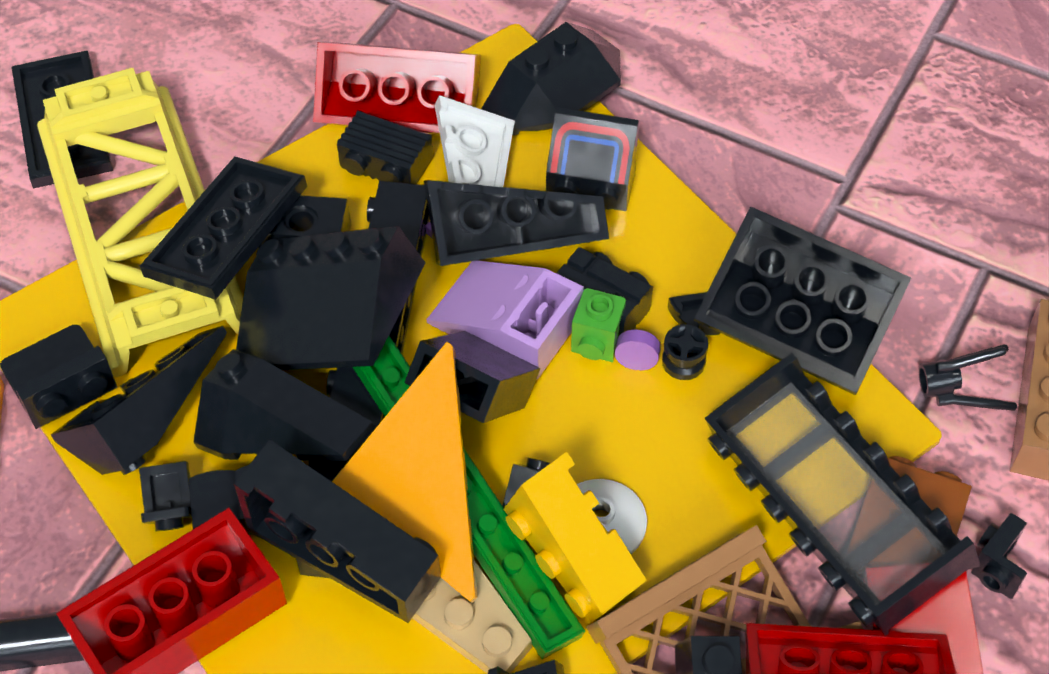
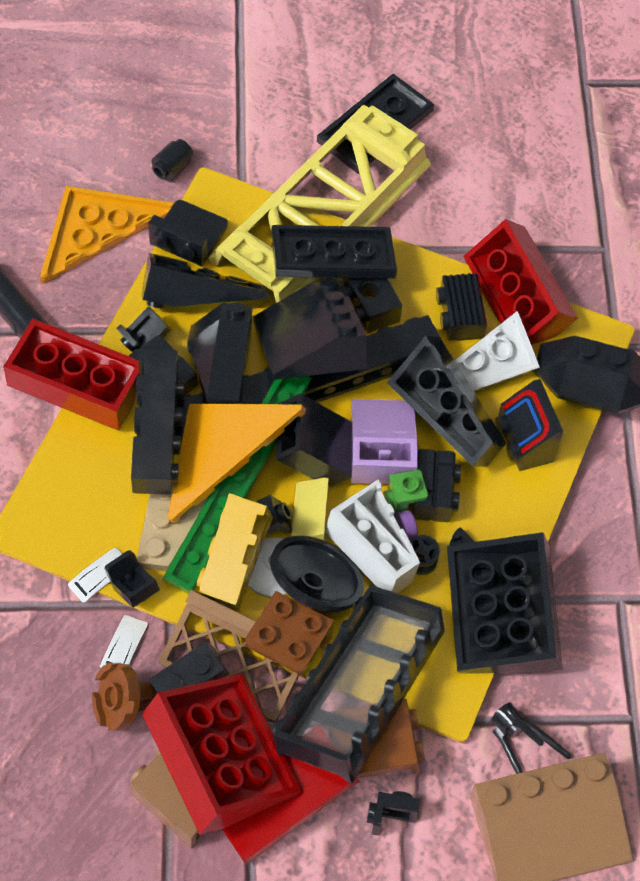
camera: 55 degrees right, 5 degrees up
none -> dark orange bracket [245,591,334,674]
none -> black dish [270,535,364,612]
none -> light yellow slope [292,478,329,540]
none -> white wedge [324,480,420,593]

